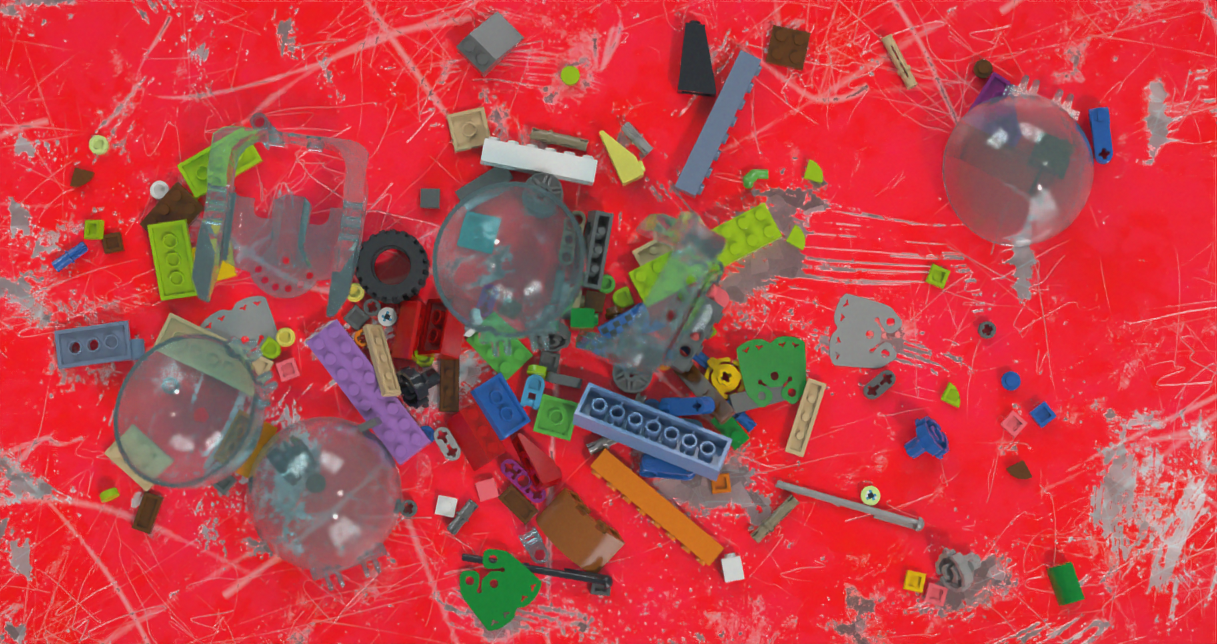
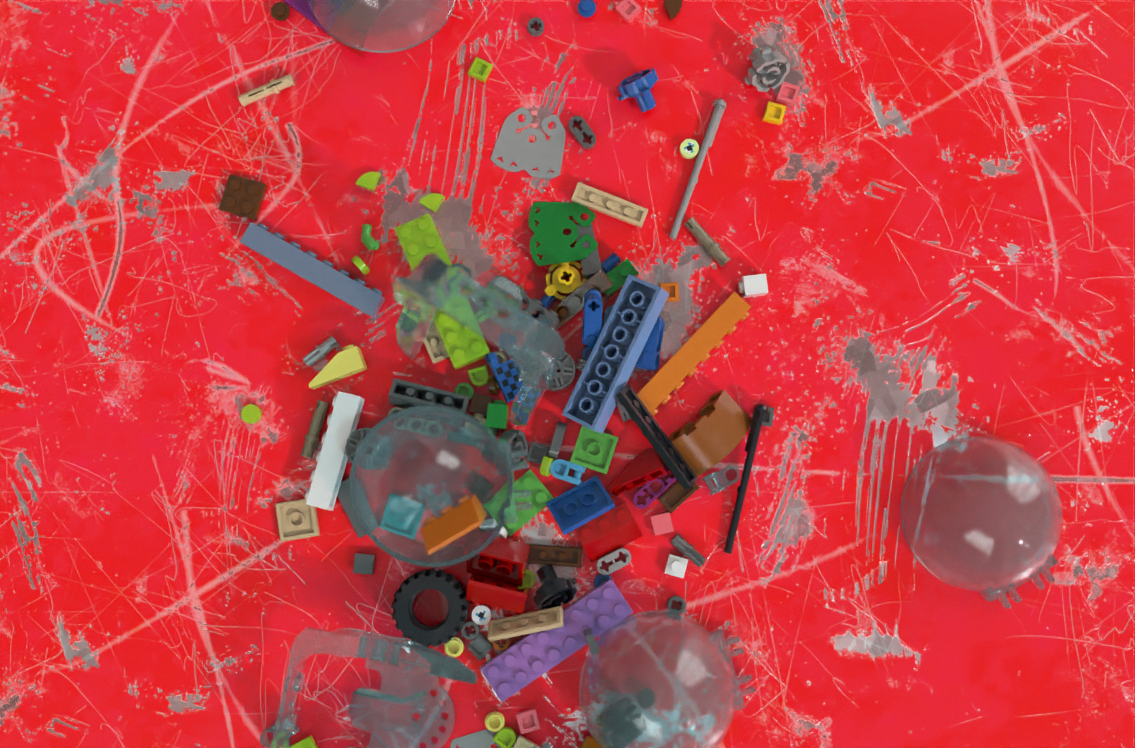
camera: 80 degrees left, 0 degrees up
slope [456,11,524,77] -> none
green piece [460,549,541,631] -> none
black slope [677,20,716,98] -> none
lime tile [940,382,960,408] -> none
none -> lime tile [351,255,370,275]
none -> orange slope [420,494,487,555]
none -> black plate [616,385,698,490]

